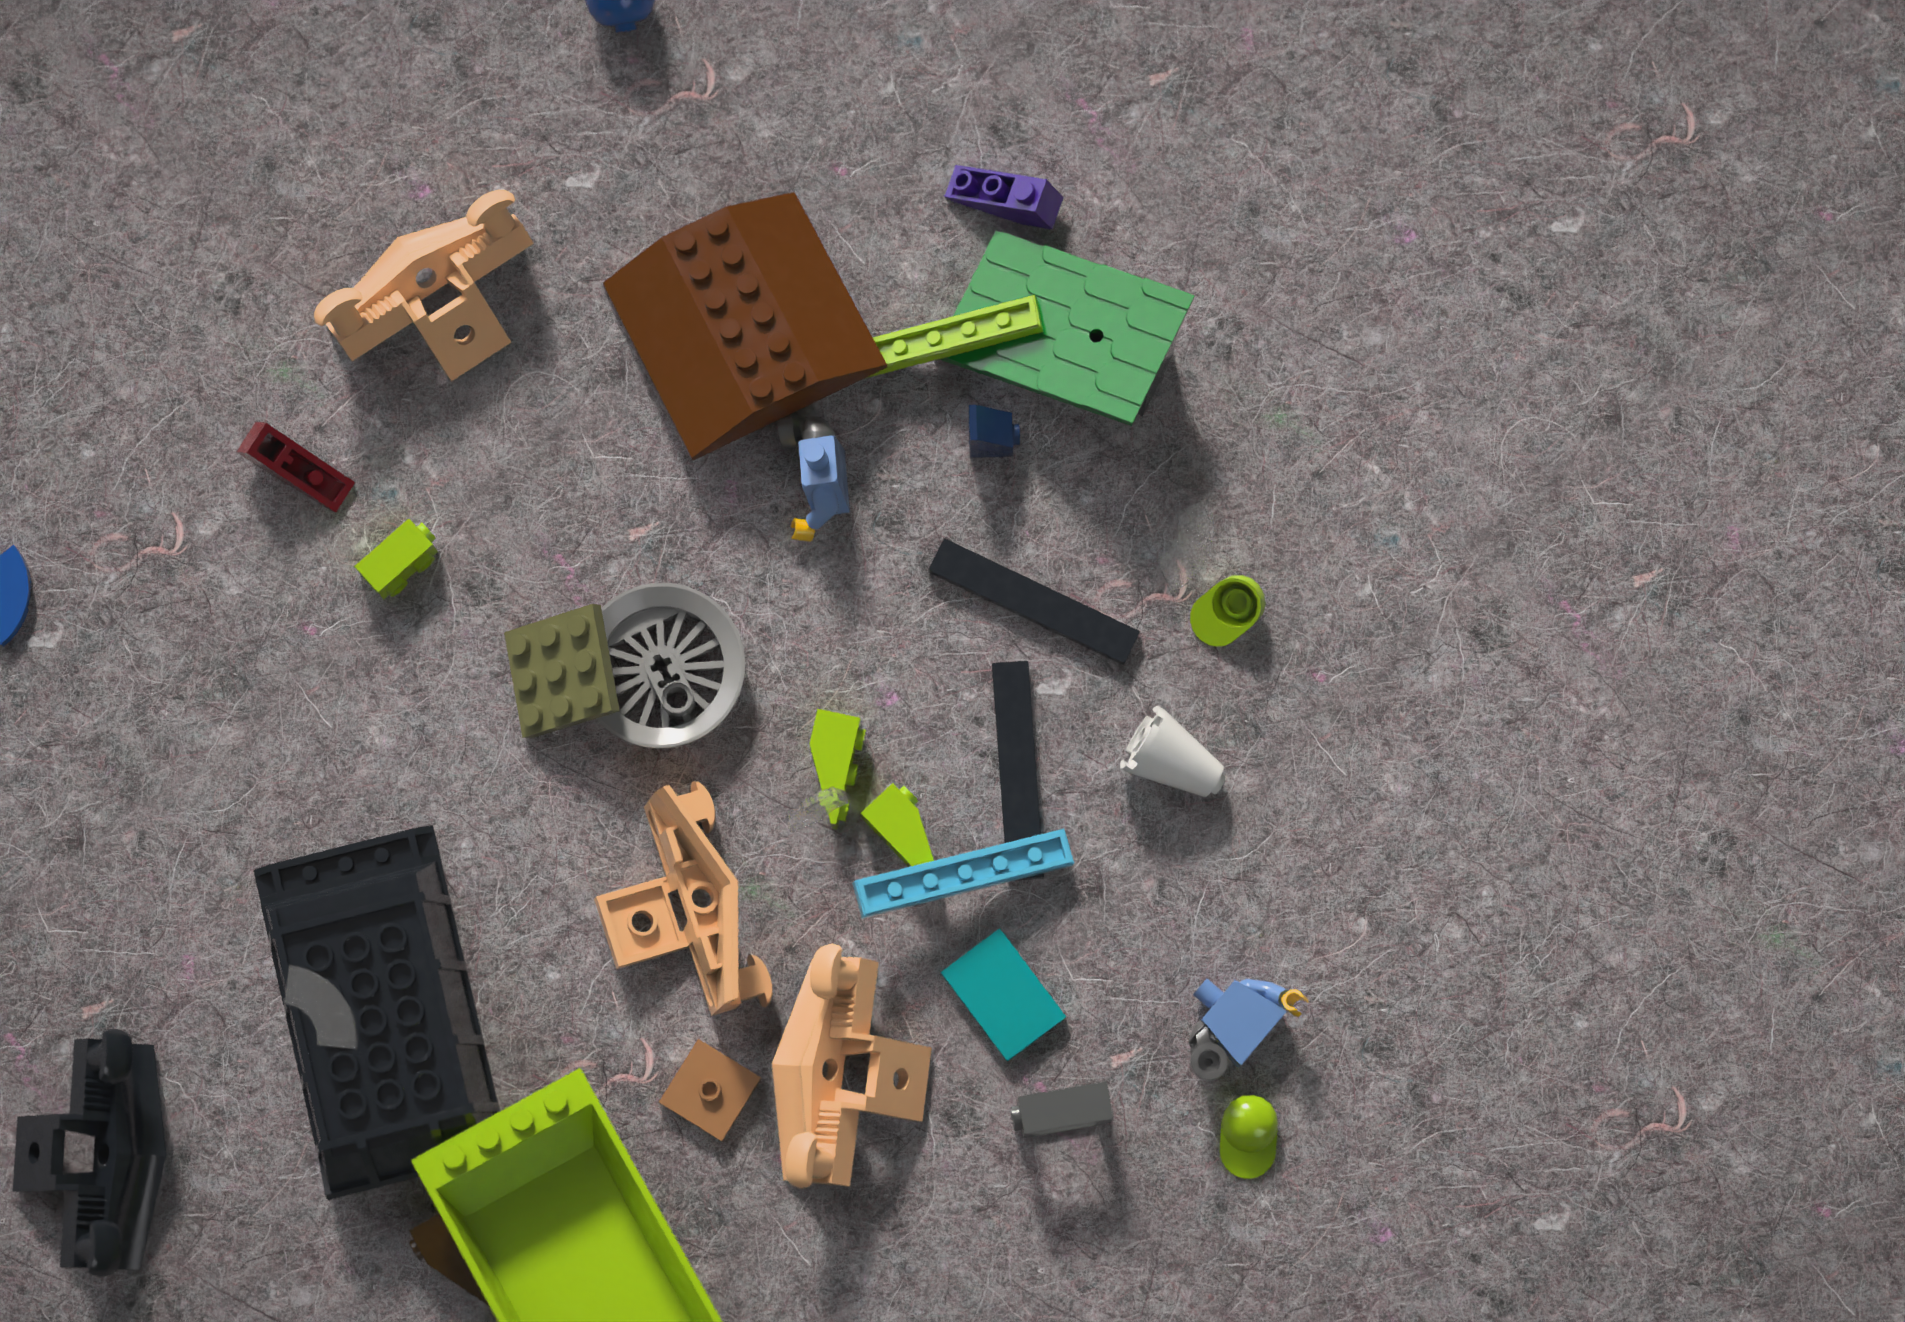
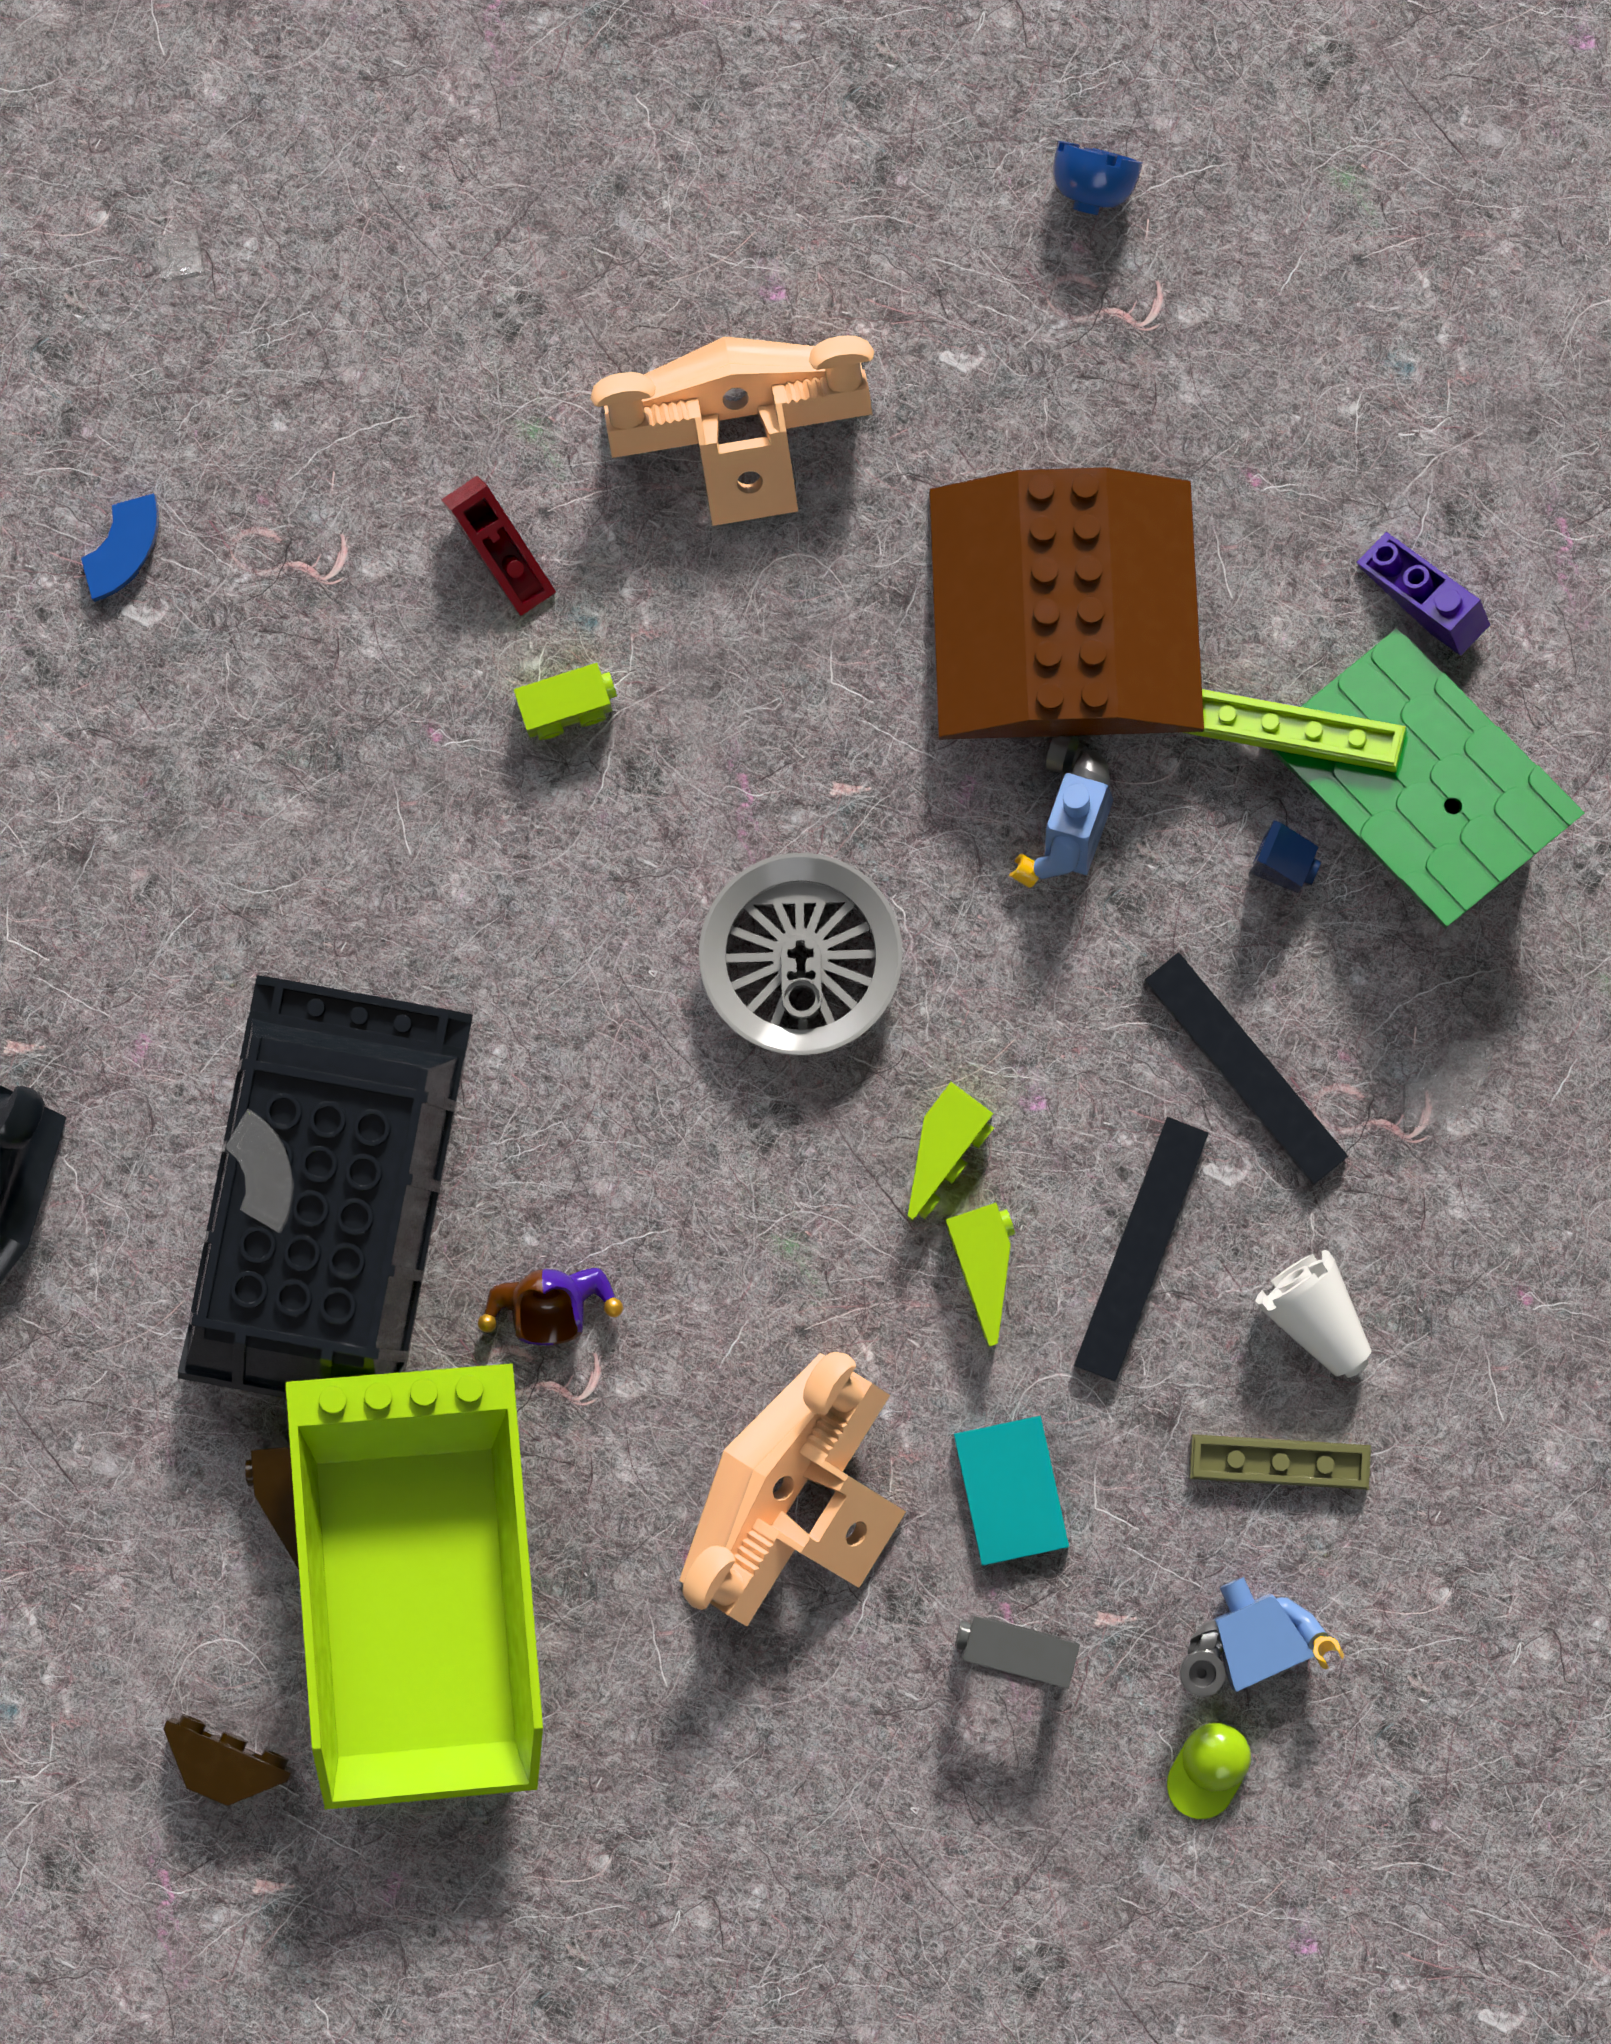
camera: 30 degrees right, 5 degrees up
olive plate [504,604,620,739] -> none
light nougat piece [594,781,773,1016] -> none
medium nougat plate [659,1039,762,1142] -> none
clear tile [785,787,849,833] -> none
medium azure tile [852,829,1074,919] -> none
lime cap [1190,575,1266,647] -> none
none -> reddish brown piece [478,1268,623,1345]
none -> olive tile [1189,1434,1371,1490]

